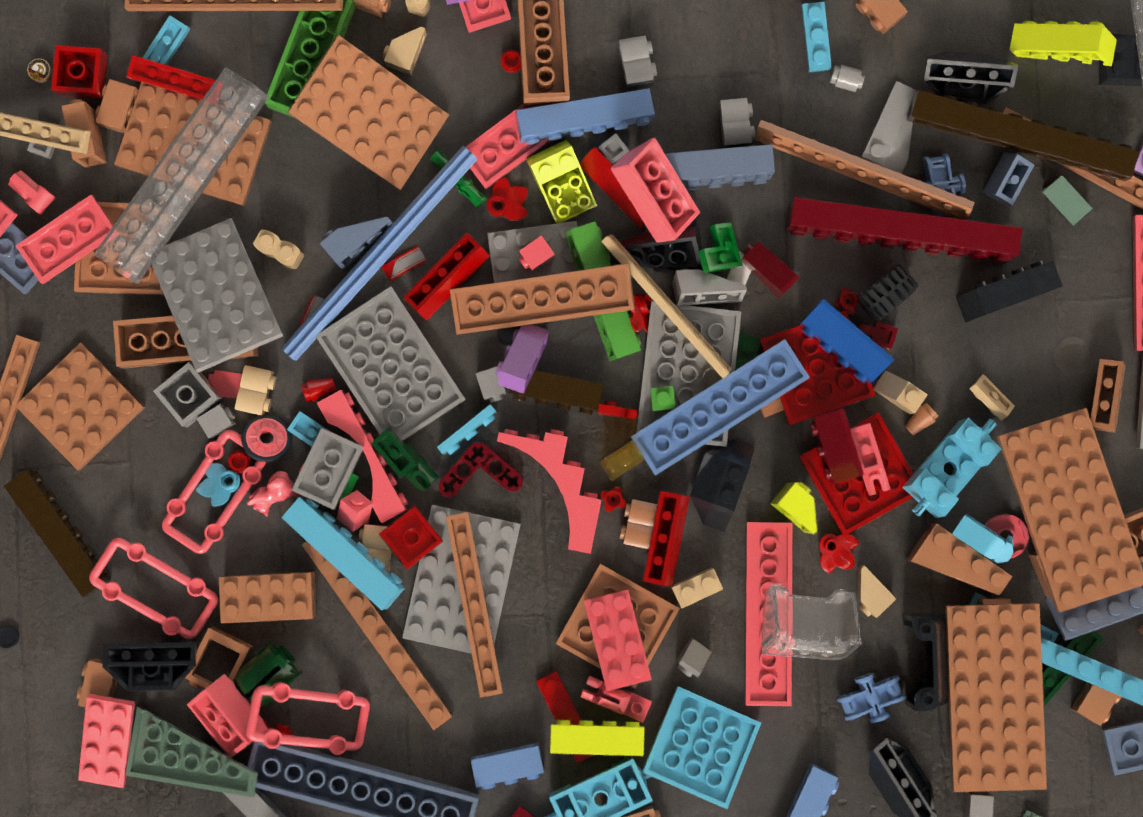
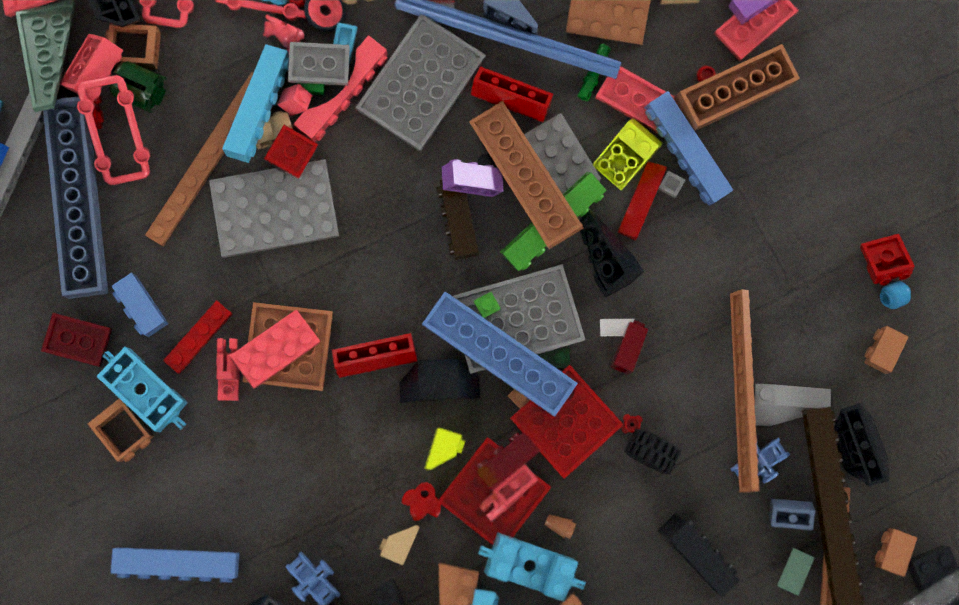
camera: 65 degrees right, 5 degrees down
nougat brick [219,571,317,623] -> none
red cone [301,377,336,402] -> none
dark green plate [371,428,440,492] -> none
sticker [382,246,426,282] -> none
medium azure plate [437,404,497,455] -> none
dark red beam [439,442,523,497] -> none
nougat plate [446,512,503,698] -> none
light grey brick [476,367,506,403] -> none
red plate [487,177,528,221] -> none
coral arch [497,429,601,554] -> none
coral brick [518,235,555,272] -> none
neon yellow wedge [550,720,644,756] -> none
red plate [598,401,638,420] -> none
clear yellow torso [599,440,645,481] -> none
red plate [600,487,626,512] -> none
tan tile [601,234,731,379] -> none
coral slope [610,138,700,243] -> none
light grey brick [618,35,657,87] -> none
nougat brick [620,499,658,549] -> none
red plate [630,294,651,333] -> none
medium azure plate [642,686,761,809] -> none
sand blue brick [665,144,775,190] -> none
tan brick [671,567,723,608] -> none
light grey slope [672,269,747,306] -> none
light grey slope [676,637,712,677] -> none
green plate [698,222,742,273] -> none
light grey brick [719,98,755,148] -> none
coral plate [745,522,793,706] -> none
clear windscreen [761,584,862,660] -> none
dark red brick [785,197,1023,264] -> none
blue slope [799,299,894,383] -> none
medium azure plate [801,2,832,72] -> none
light grey brick [830,65,865,92] -> none
dark red plate [856,321,898,350] -> none
tan slope [873,370,928,414] -> none
tan plate [970,374,1015,421] -> none
neon yellow wedge [1010,21,1117,66] -> none
none -> nougat brick [875,528,917,577]

